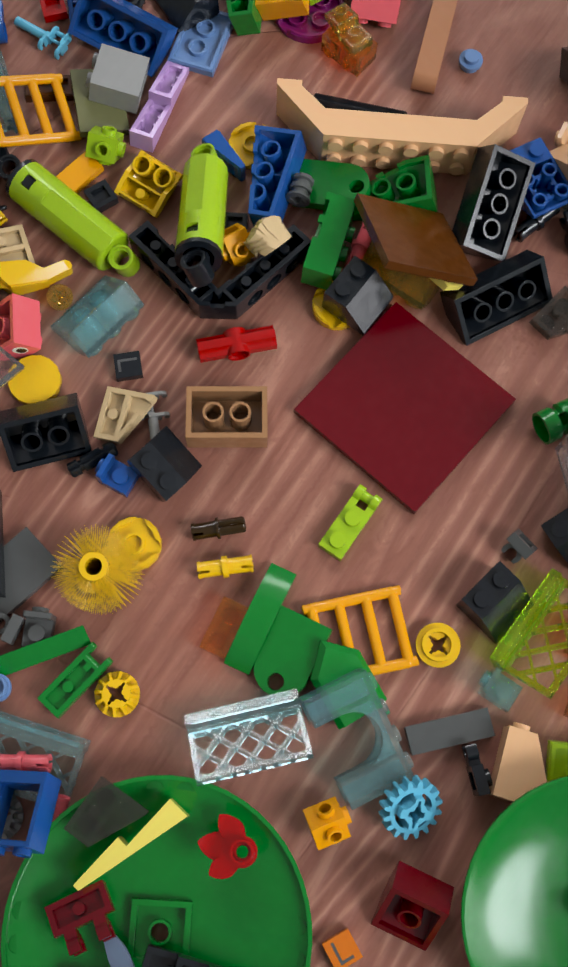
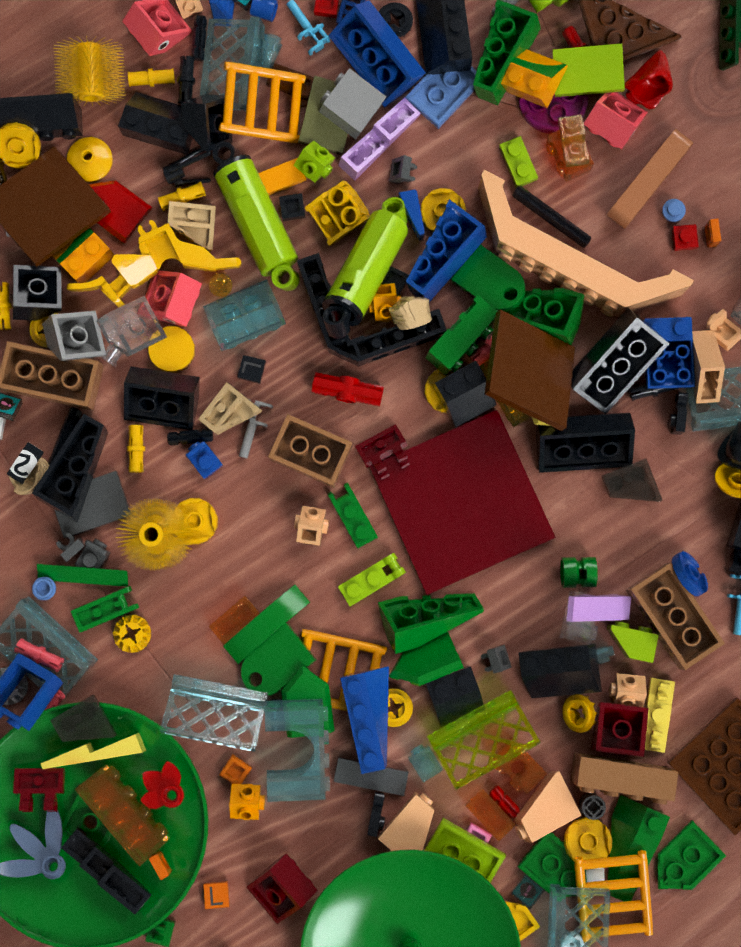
camera: 30 degrees right, 10 degrees up
black slope [126,426,202,502] -> none
dark brown axle [191,516,246,541] -> none
yellow pin [197,554,254,579] -> none
dark grey bush [286,172,314,207] -> none
medium azure gear [378,775,443,840] -> none
none -> clear orange slope [75,765,169,866]
none -> yellow pin [127,425,145,473]
none -> orange tile [149,850,172,880]
none -> orange tile [219,754,253,784]
none -> clear light blue cone [259,34,282,69]
none -> light nougat brick [294,506,329,546]
none -> green hinge [327,482,378,549]
none -> blue wedge [340,666,389,774]
none -> dark red plate [355,424,410,480]
none -> green wedge [378,593,484,654]
none -> dark grey tile [389,155,417,184]
none -> green tile [389,632,464,686]
none -> lime plate [499,136,538,188]
none -> red plate [672,224,699,251]
none -> orange tile [704,218,721,248]

